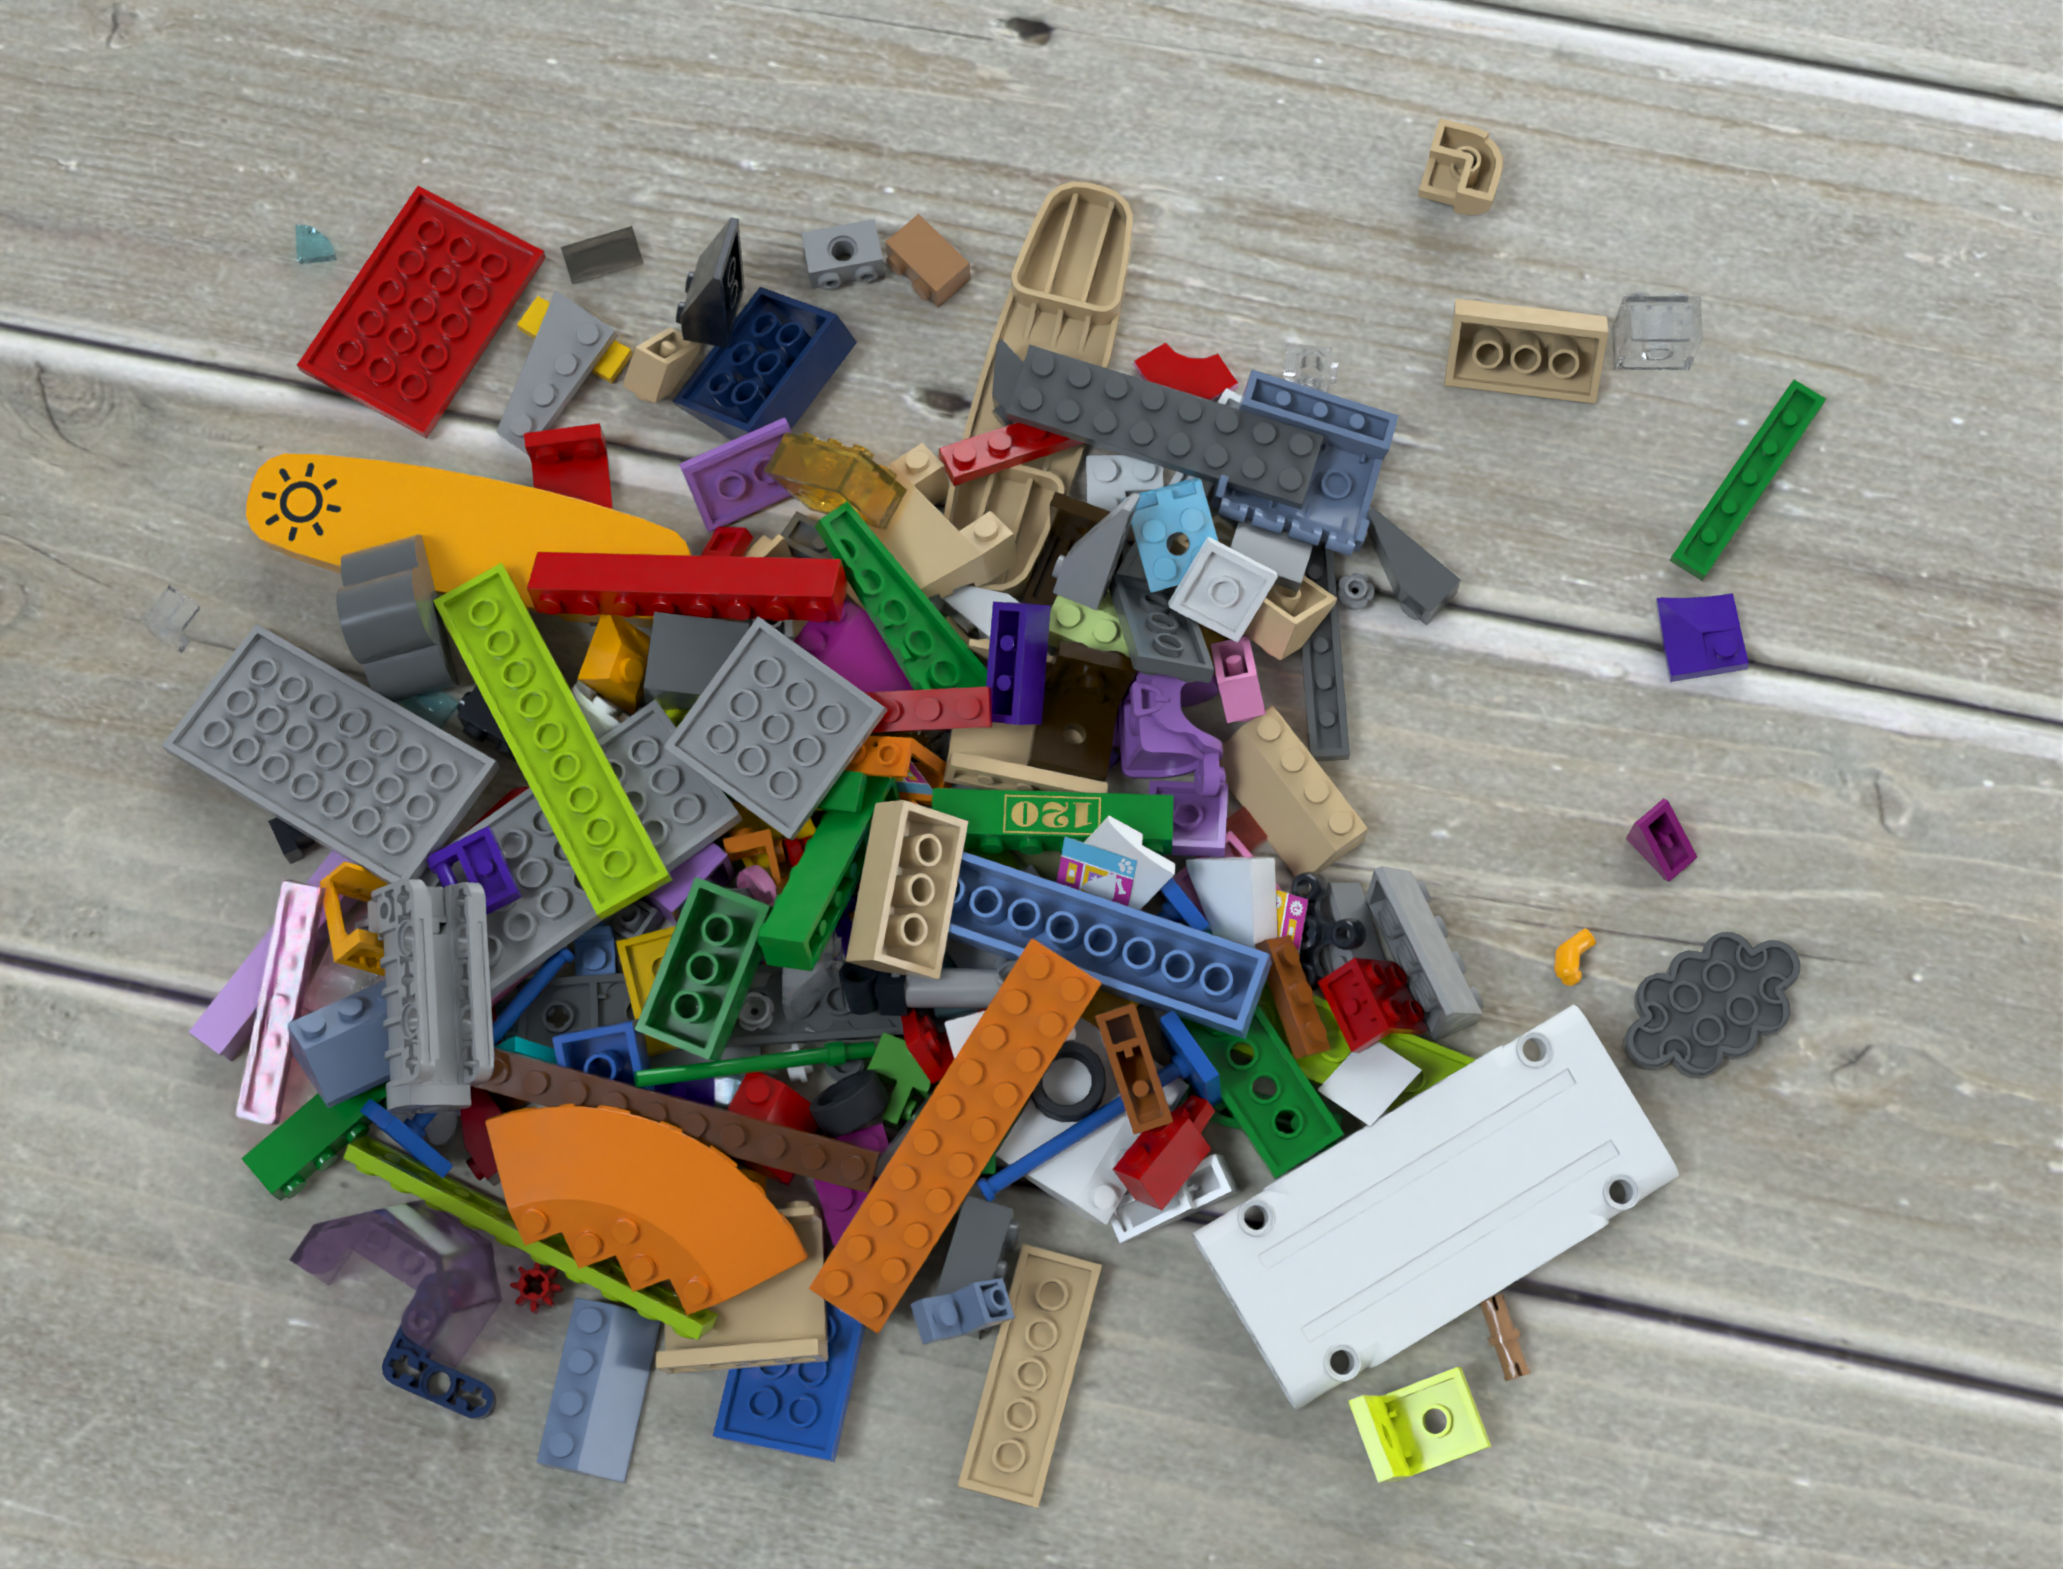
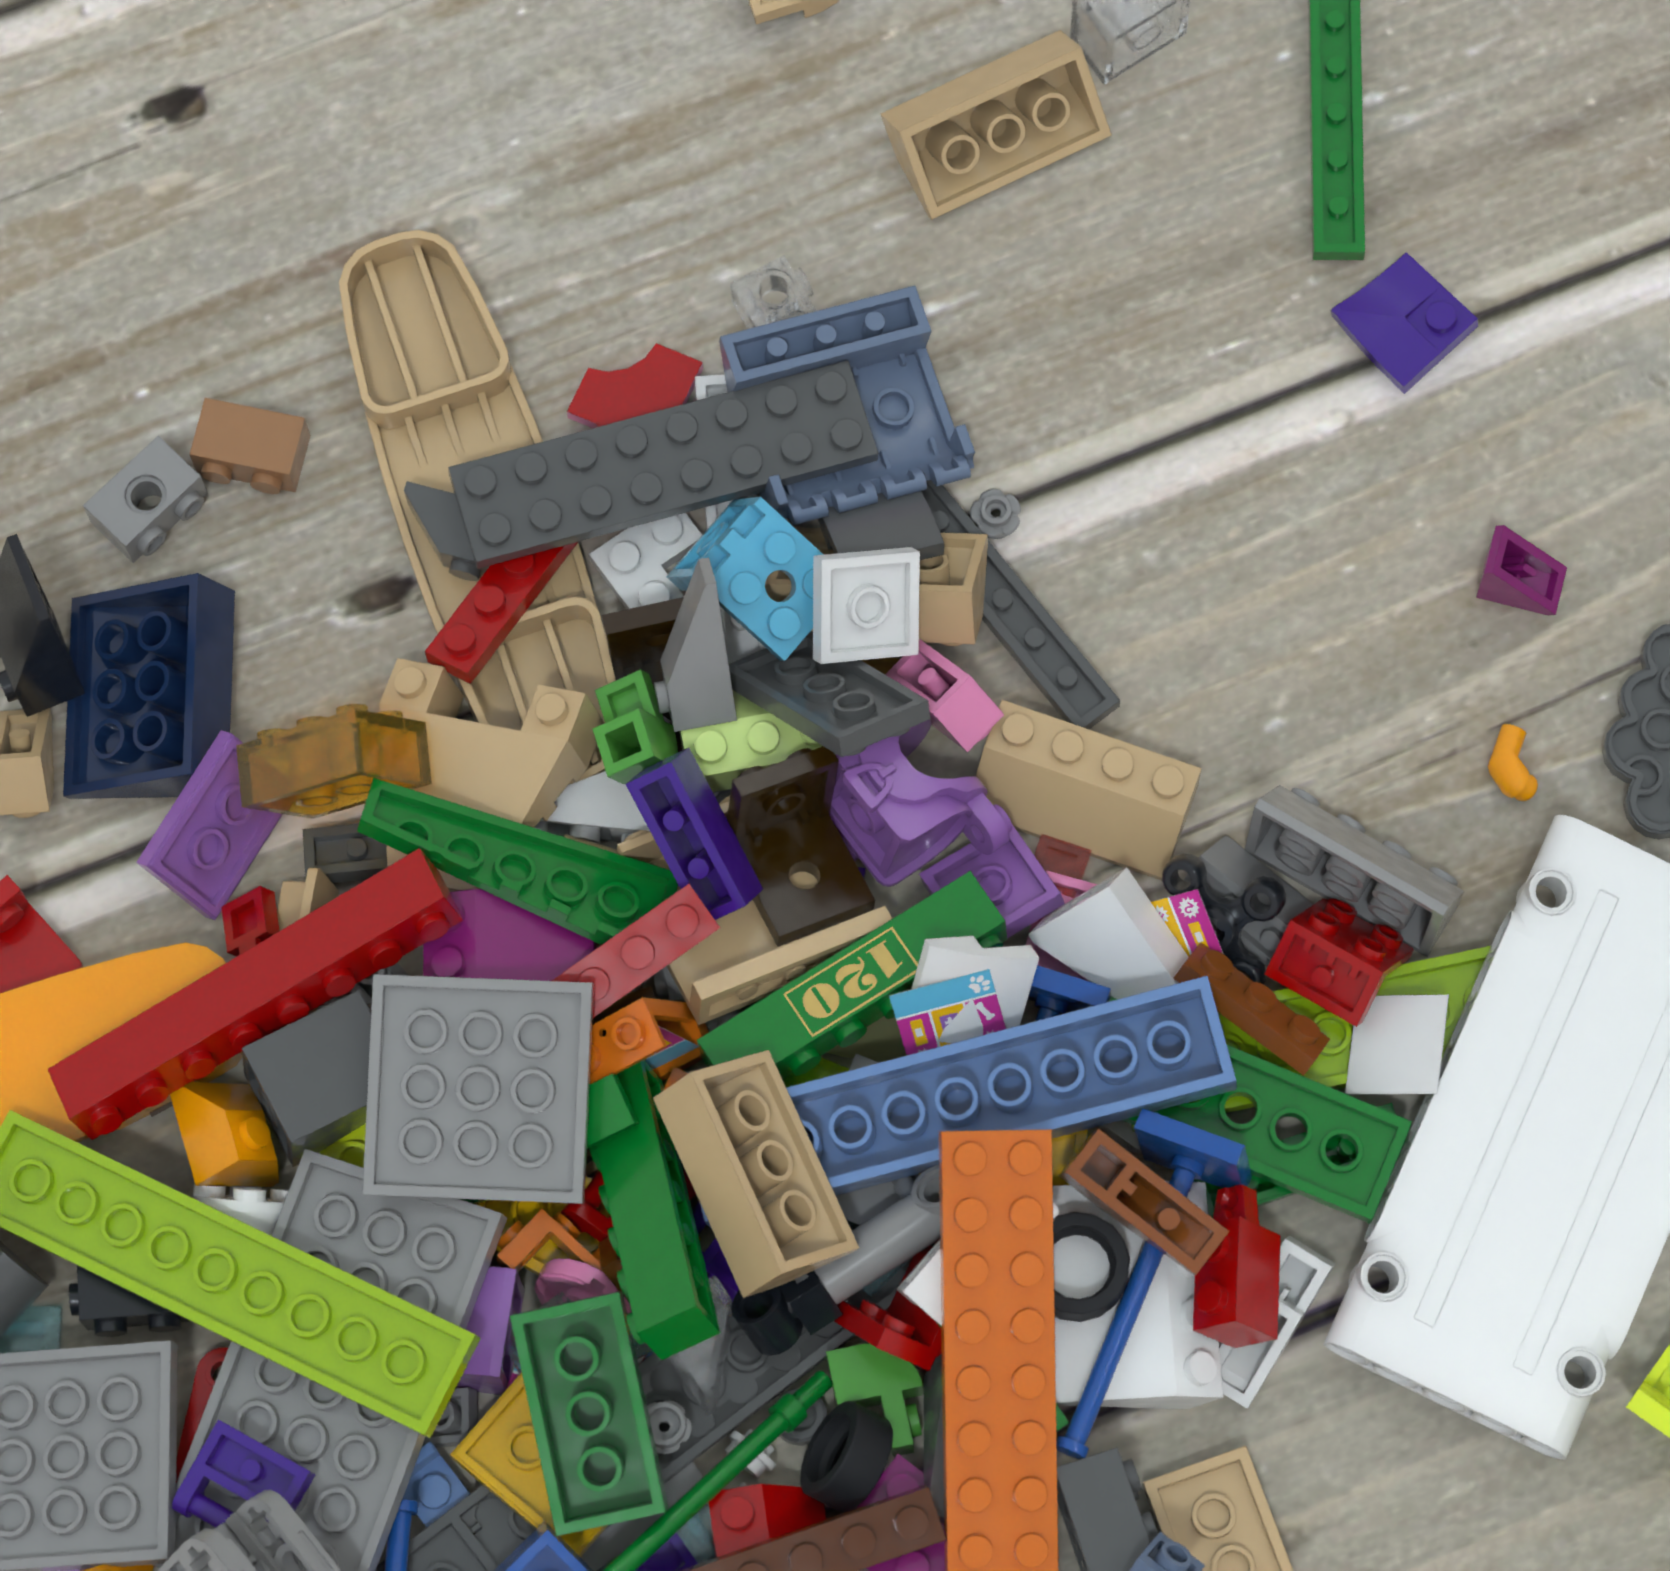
camera: 35 degrees left, 0 degrees up
dark grey slope [1366,507,1461,625] -> none
none -> bright green brick [593,669,678,784]

